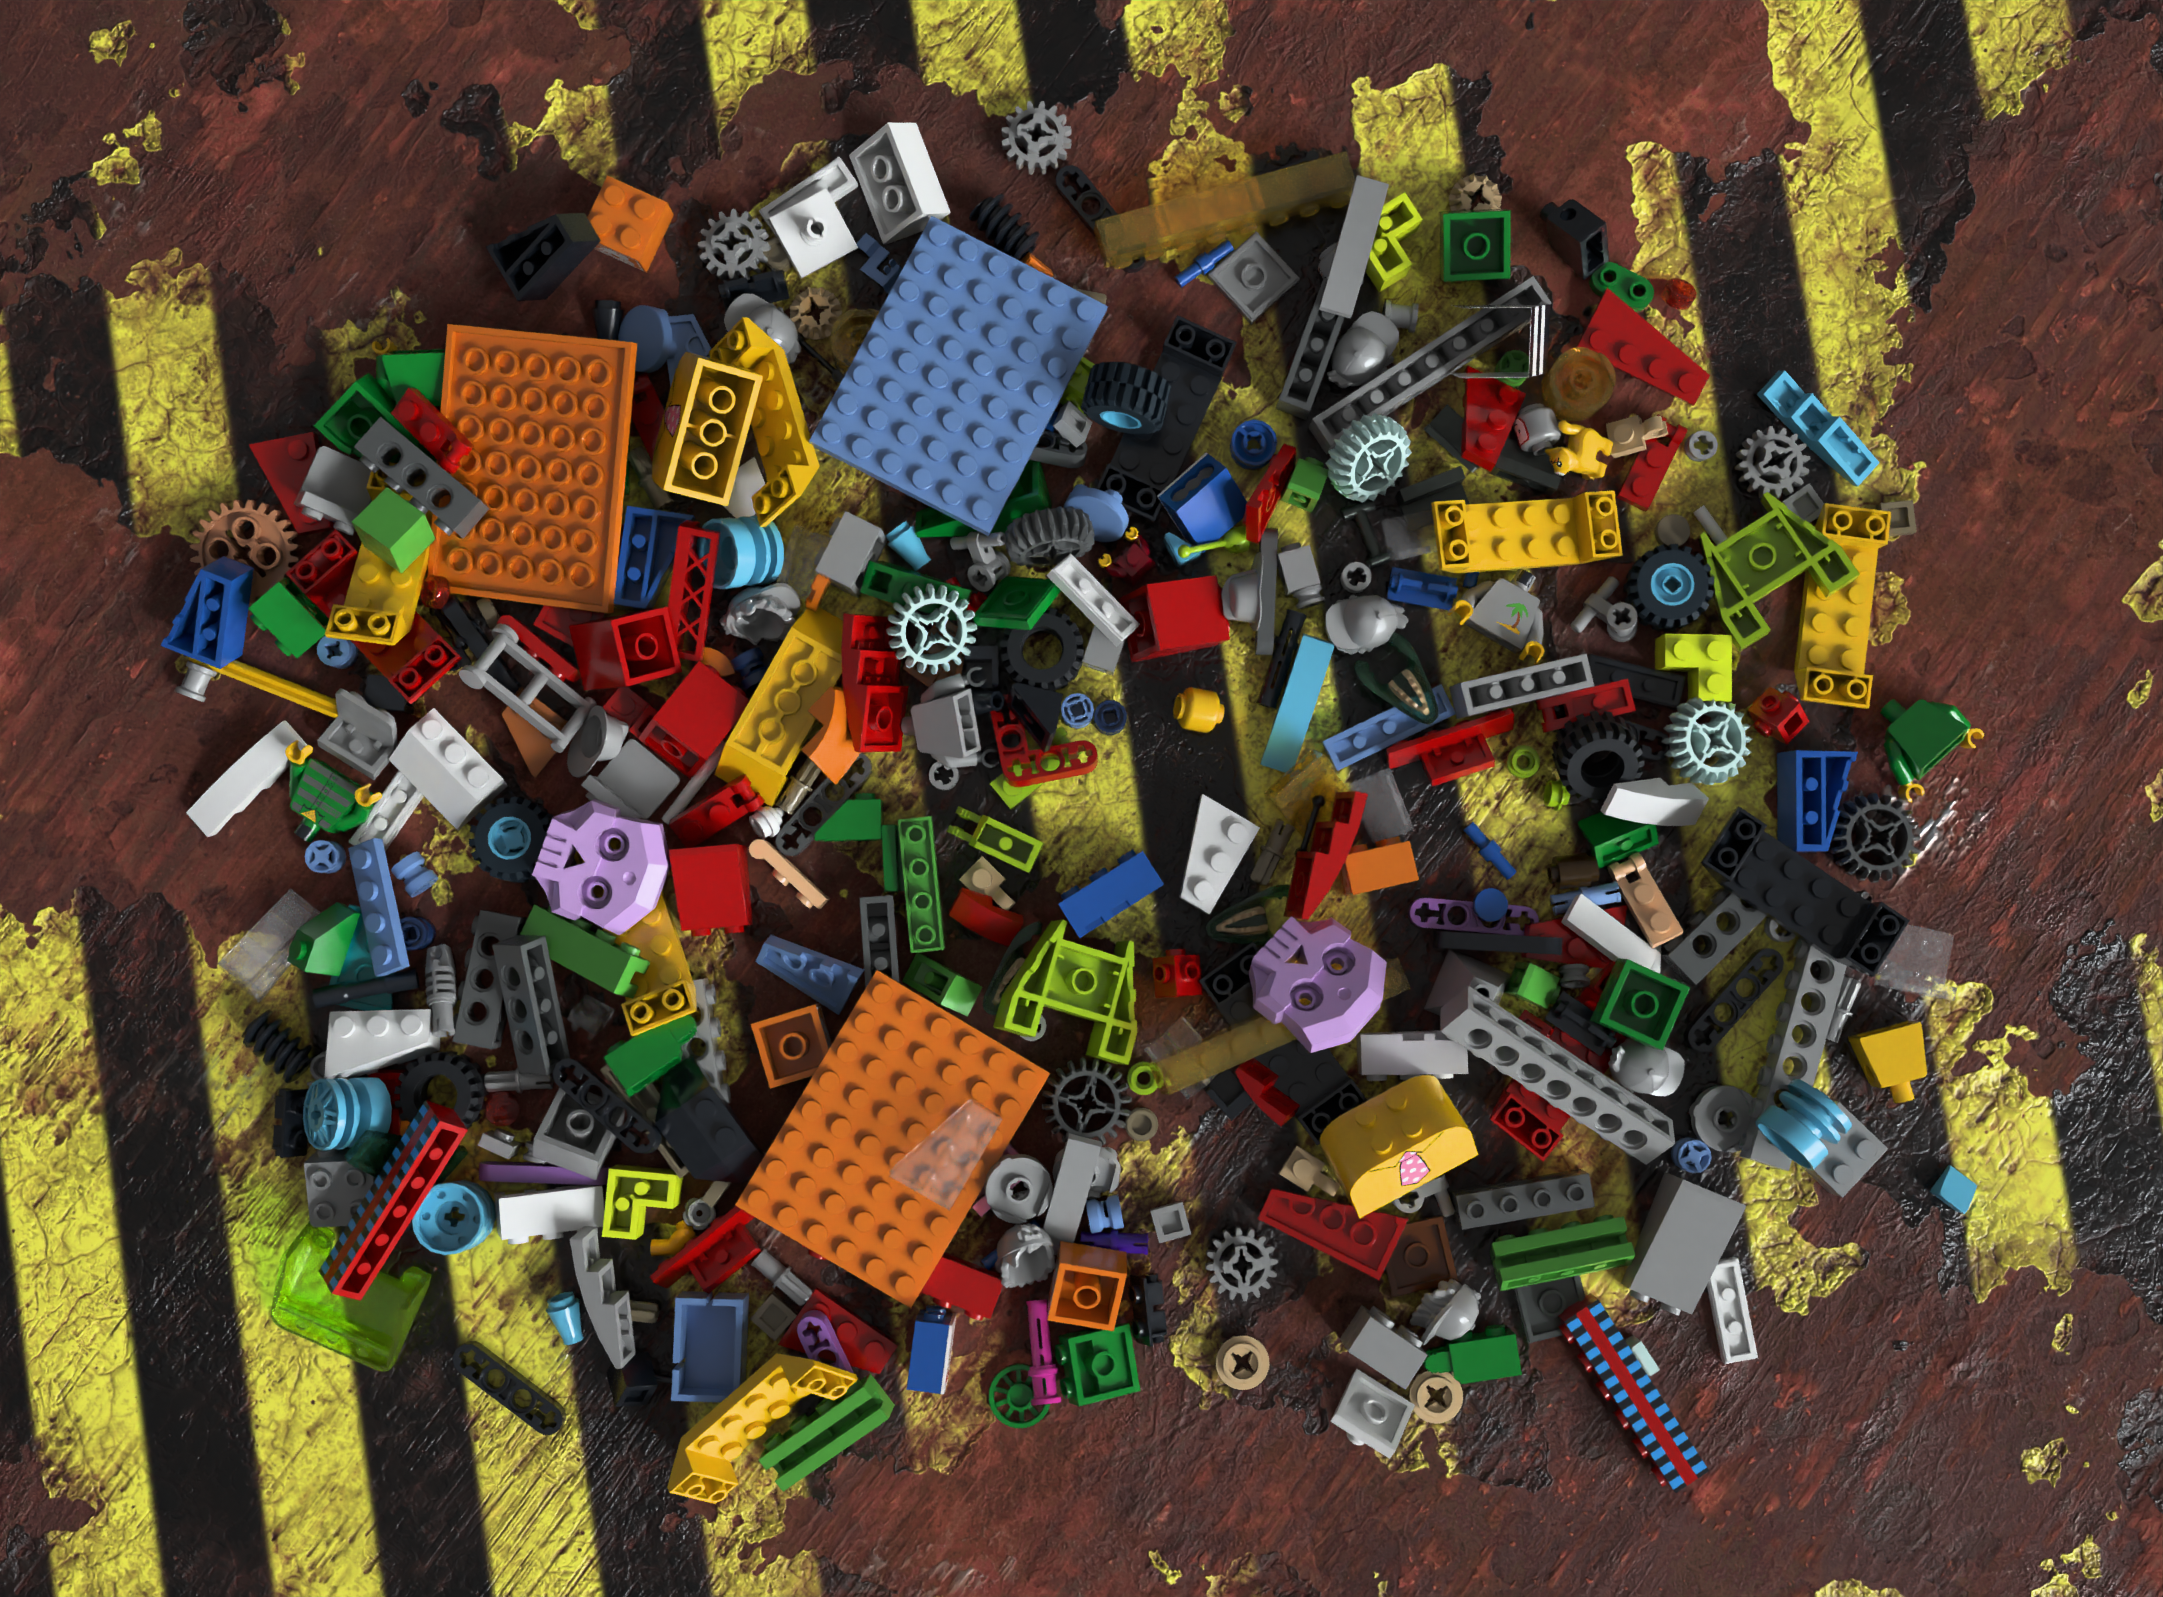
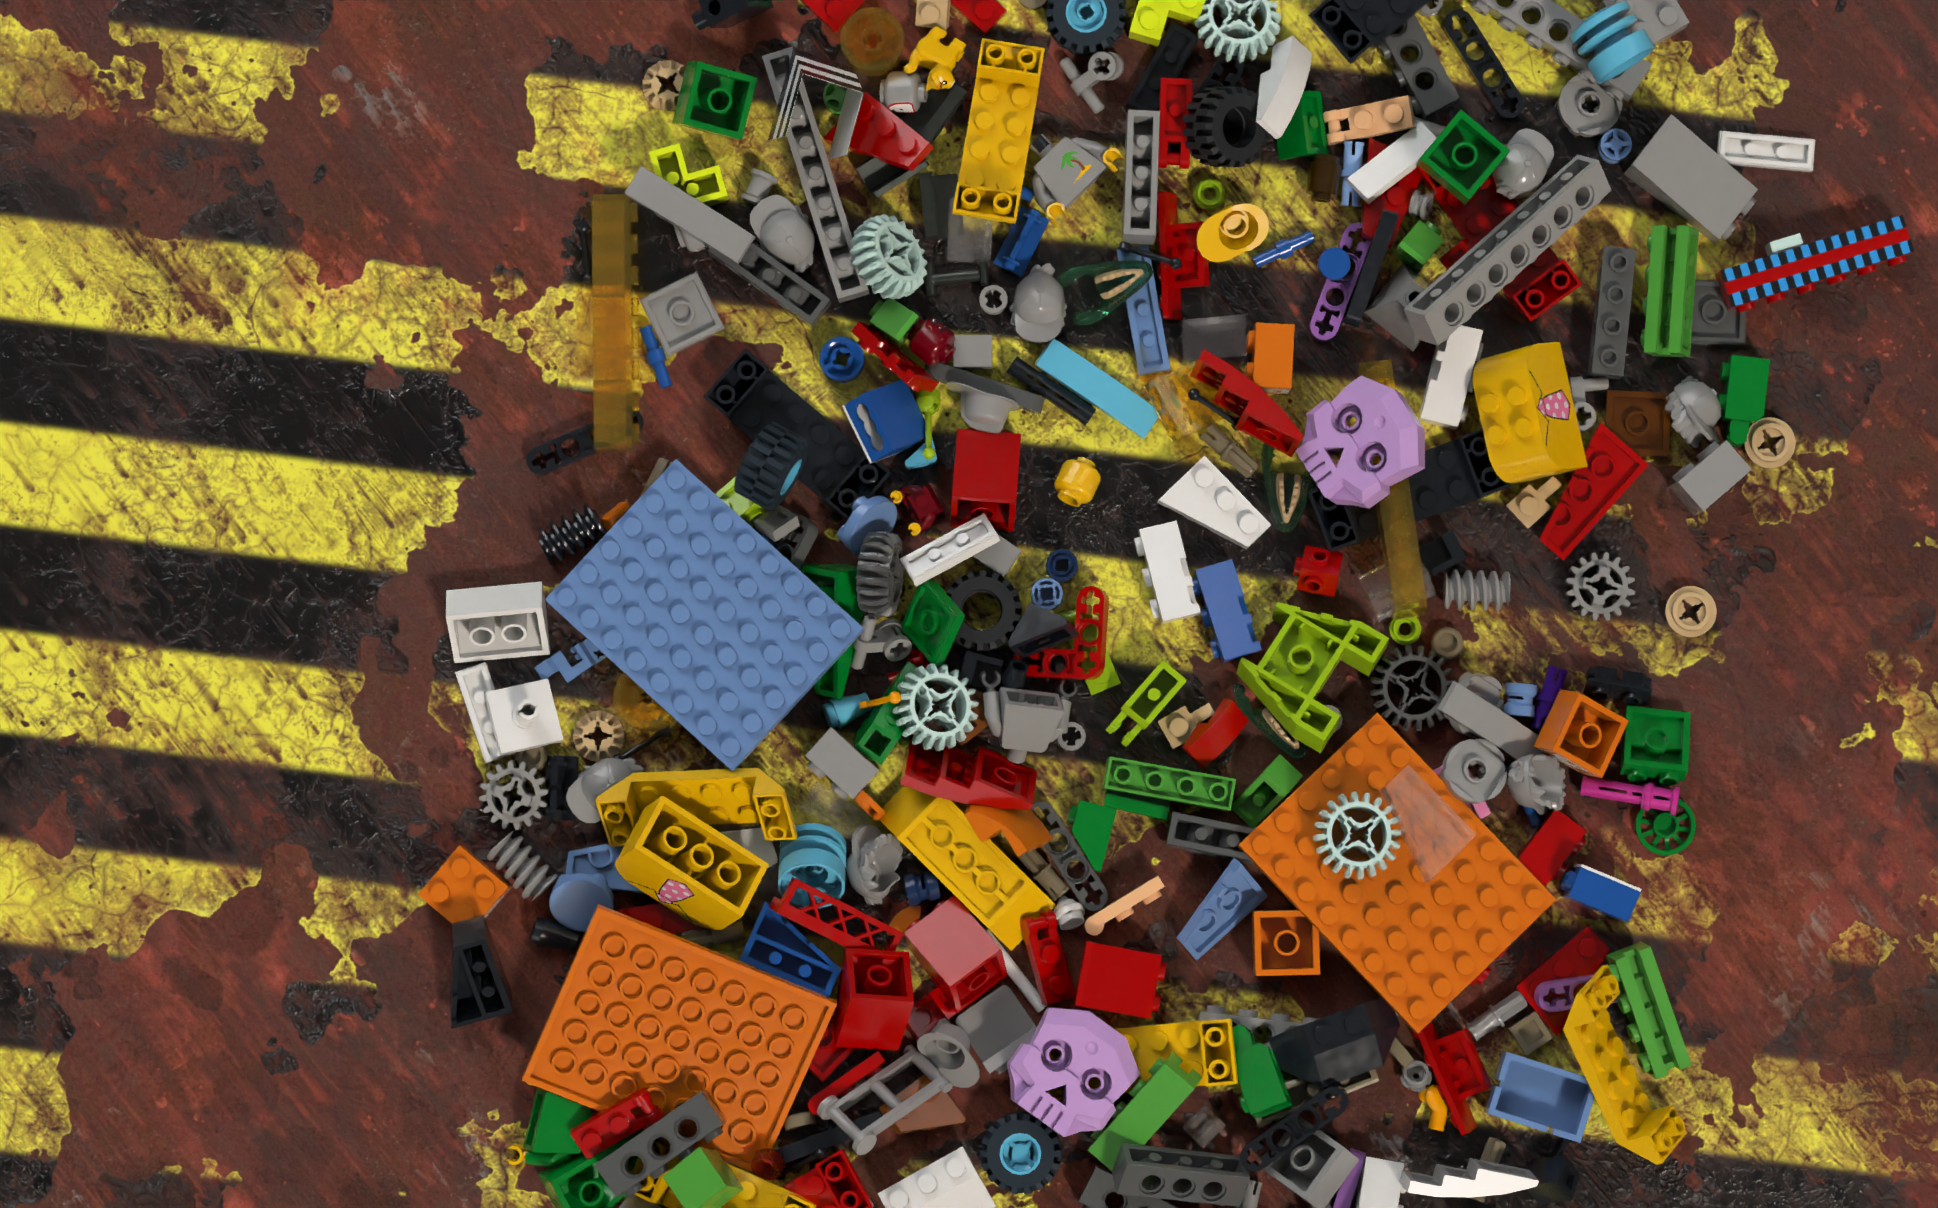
camera: 70 degrees left, 0 degrees up
neon yellow brick [602,1164,683,1240] -> none
light grey gear [1001,101,1072,175] -> none
light grey plate [1150,1200,1191,1243] -> none
red slope [1235,1057,1300,1126] -> none
light grey bush [1293,585,1325,609] -> none
white tile [1330,1369,1415,1459] -> none
lime plate [1543,779,1570,811] -> none
black hinge [1544,991,1617,1056] -> none
none -> light grey piece [487,831,558,901]
none -> light orange hinge [859,691,901,709]
none -> dark red head [907,318,956,366]
none -> black hinge [1118,242,1182,270]
none -> white wedge [1134,520,1201,624]
none -> yellow piece [1196,203,1269,262]
none -> light aqua gear [1313,791,1401,880]
none -> light grey piece [1443,569,1510,612]

